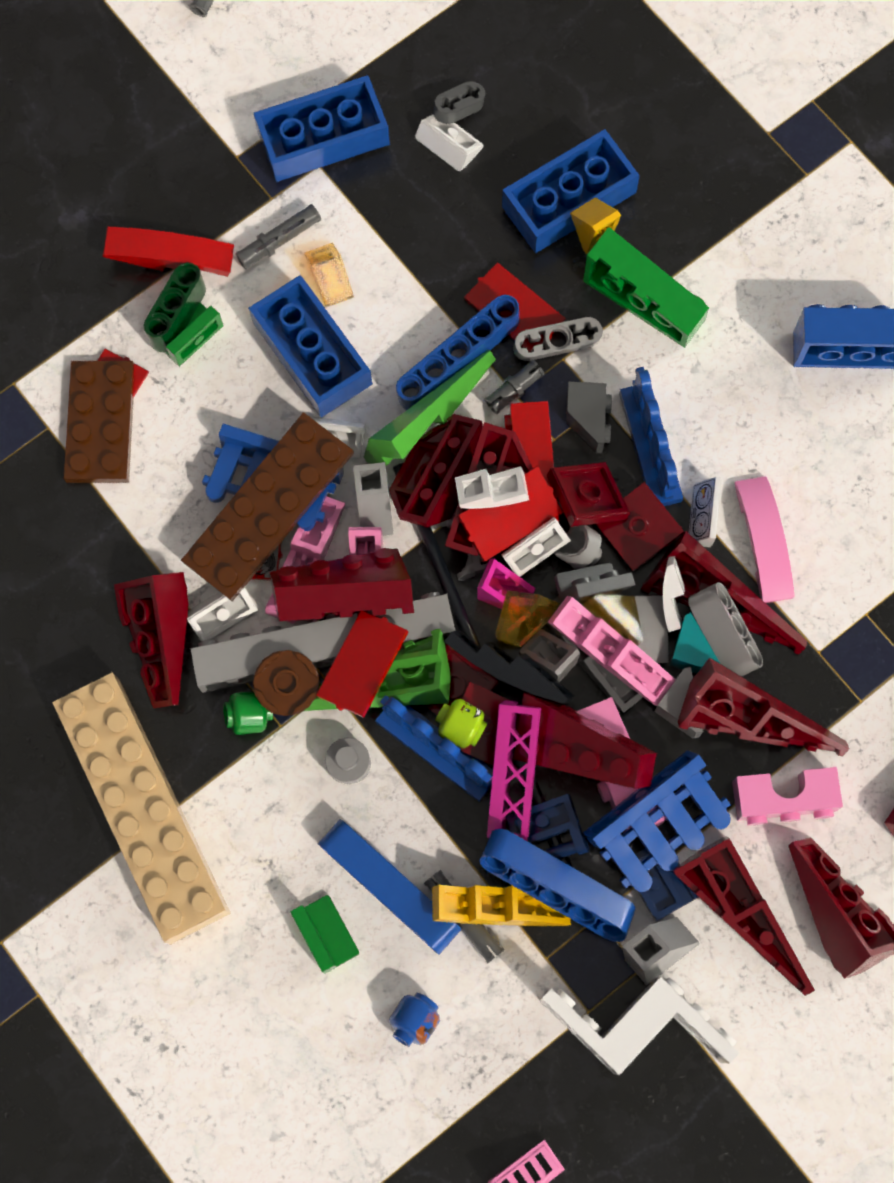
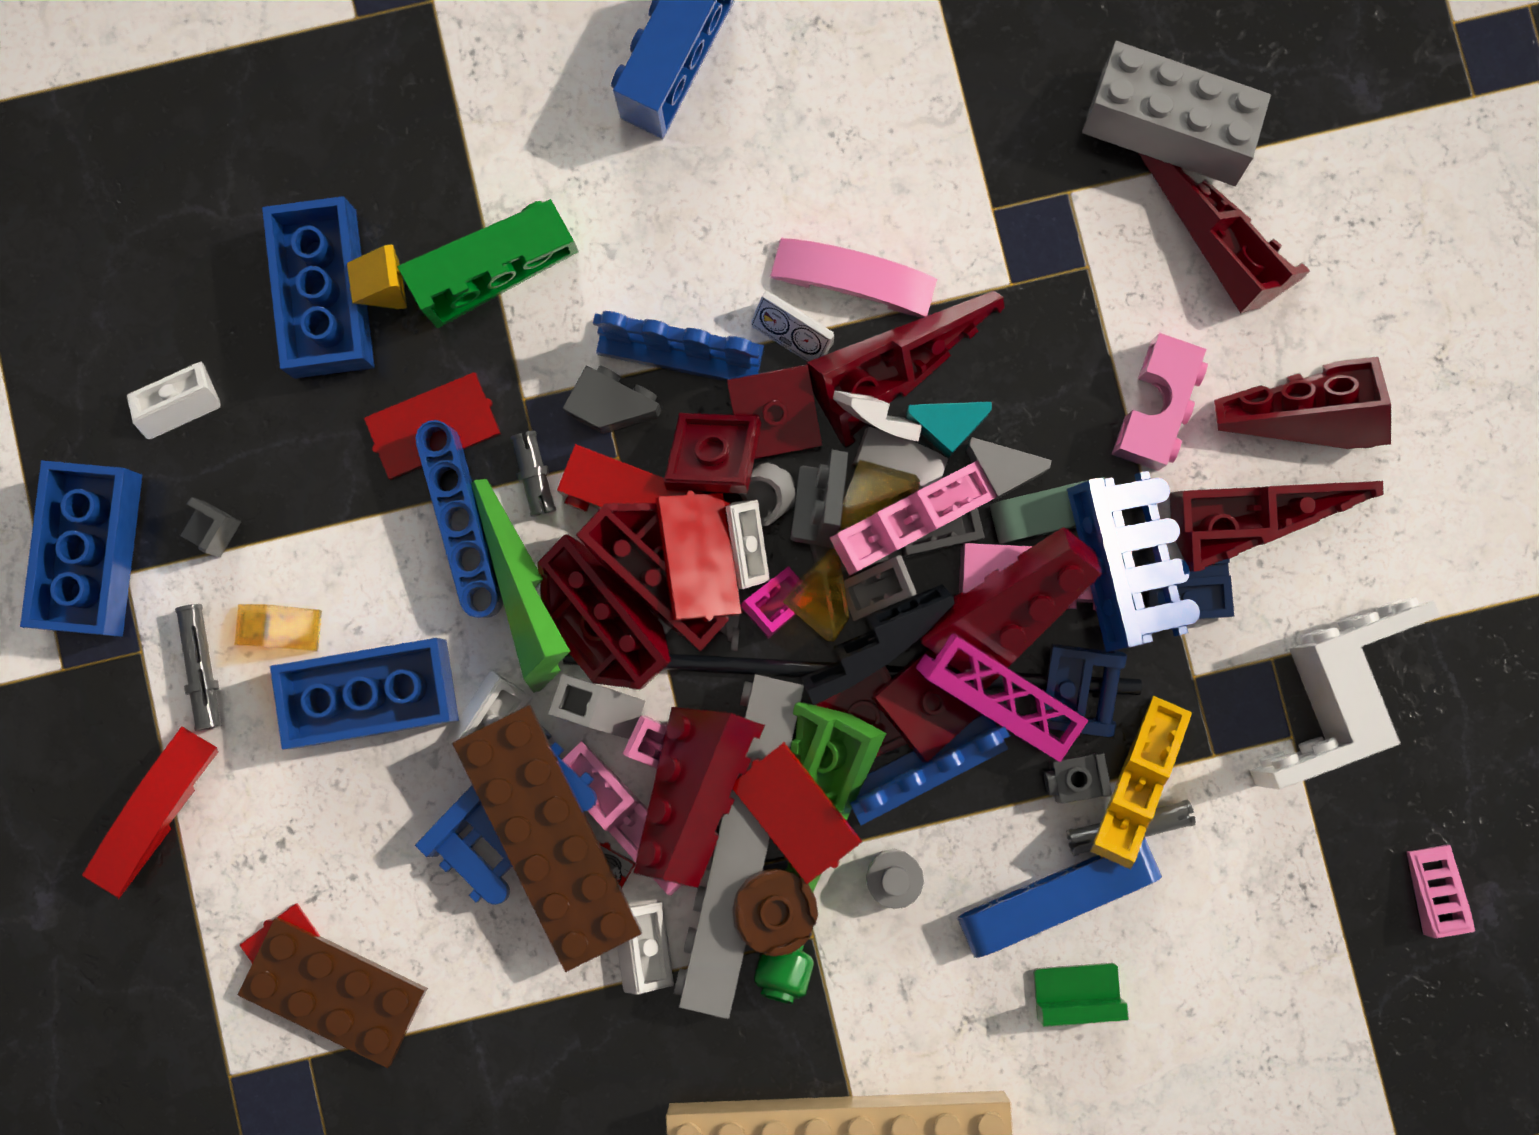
camera: 65 degrees left, 10 degrees up
dark red wedge [114,572,189,708] -> none
dark green beam [144,263,206,353] -> none
green panel [161,302,224,367] -> none
blue head [389,992,440,1047] -> none
dark grey beam [433,82,485,124] -> none
lime head [435,699,487,749] -> none
white slope [455,466,529,509] -> none
blue beam [480,829,636,942] -> none
light grey beam [513,317,603,361] -> none
light grey slope [622,917,699,986] -> none
dark red wedge [677,658,850,757] -> none
light grey beam [688,582,763,677] -> none
none -> dark grey panel [180,497,241,557]
none -> sand green beam [989,477,1105,545]
none -> dark grey brick [1044,753,1112,804]

